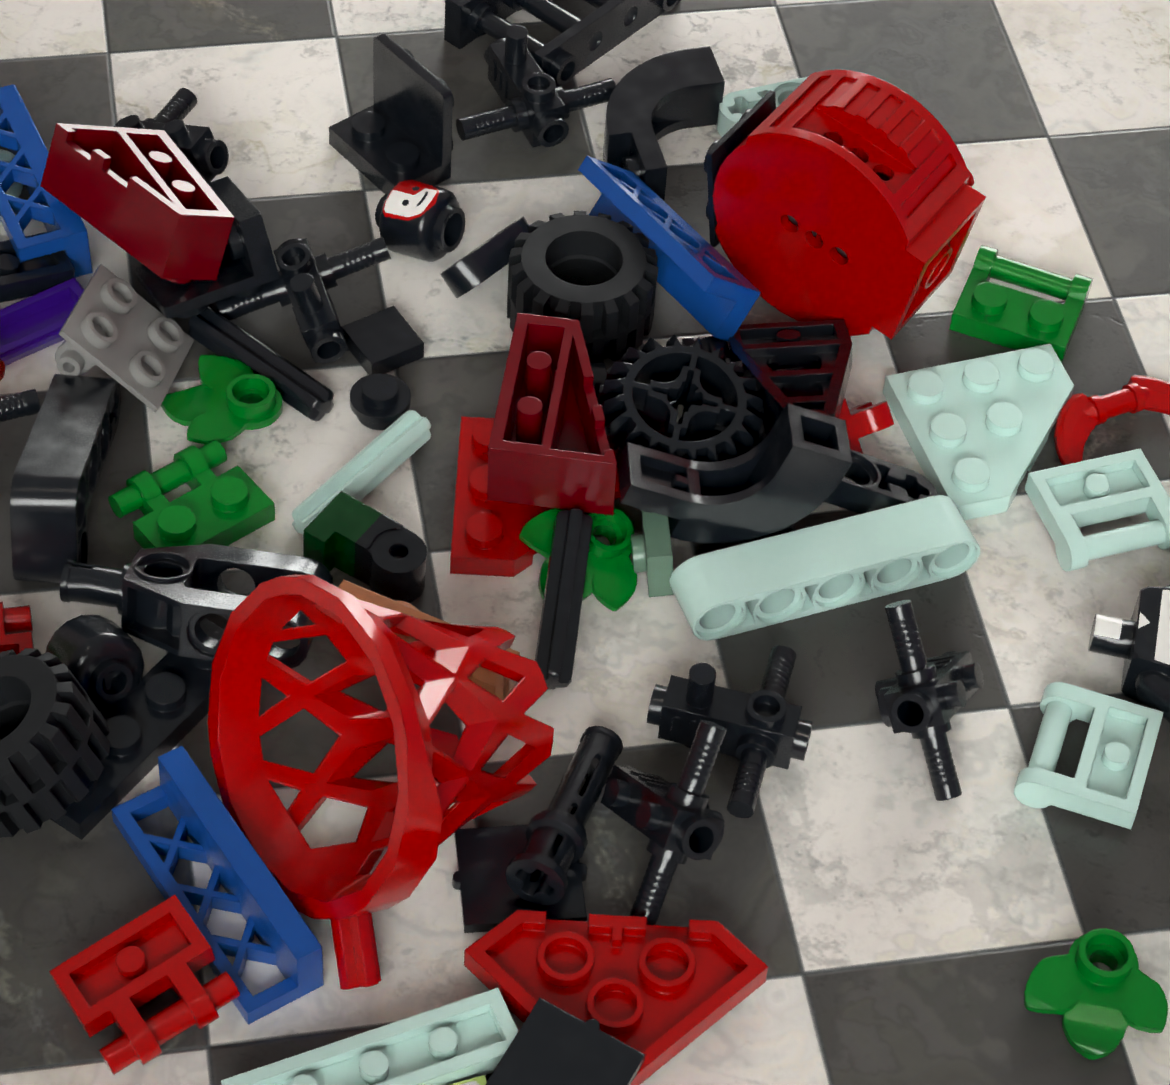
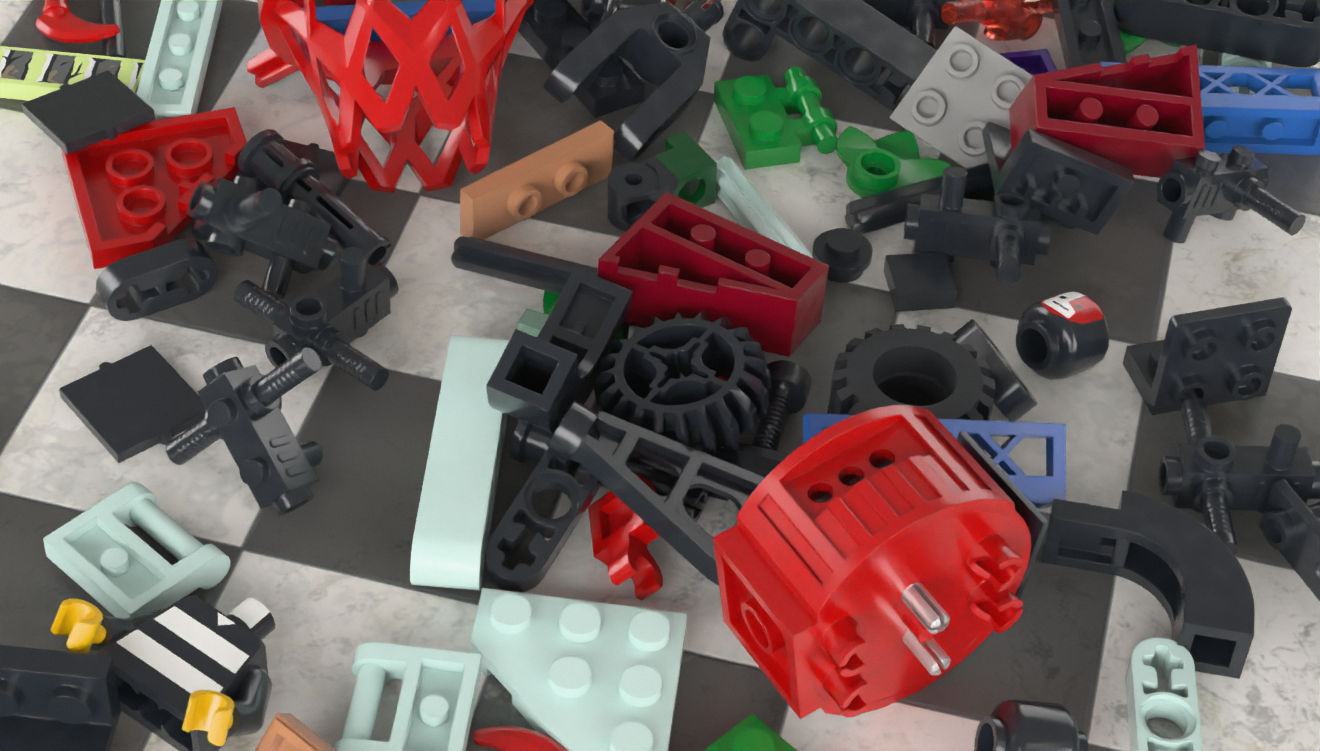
camera: 115 degrees right, 5 degrees down
none -> black piece [59,345,206,463]
none -> black beam [96,238,218,321]

